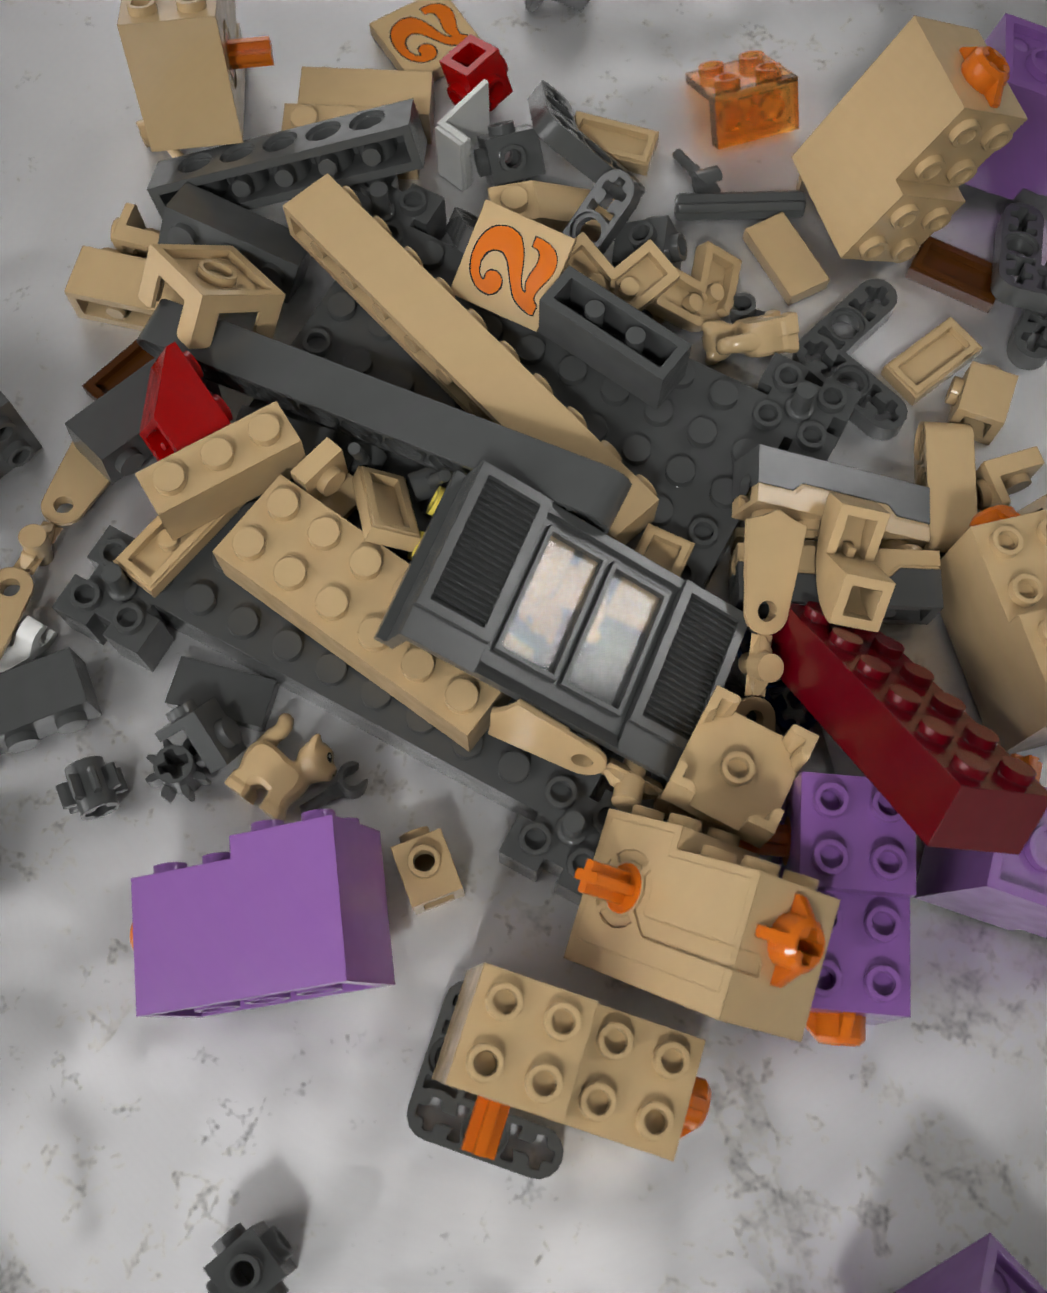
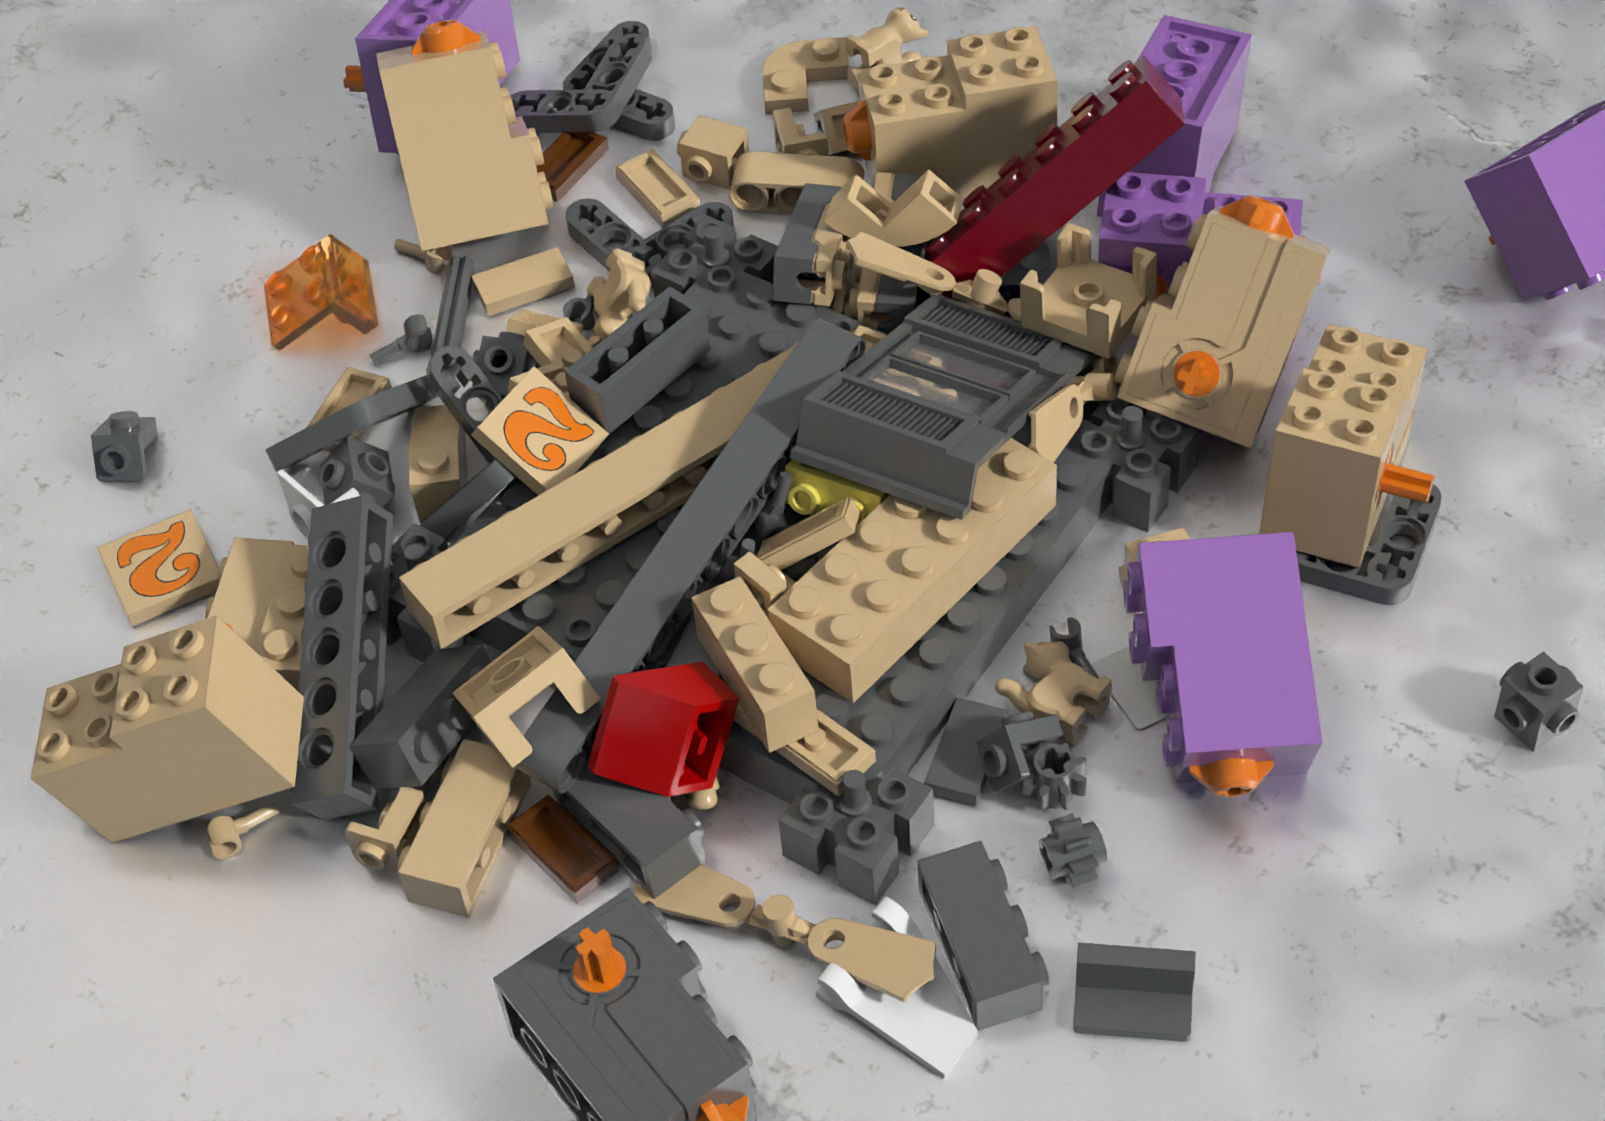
camera: 80 degrees left, 20 degrees down
red brick [439,34,513,112] -> none

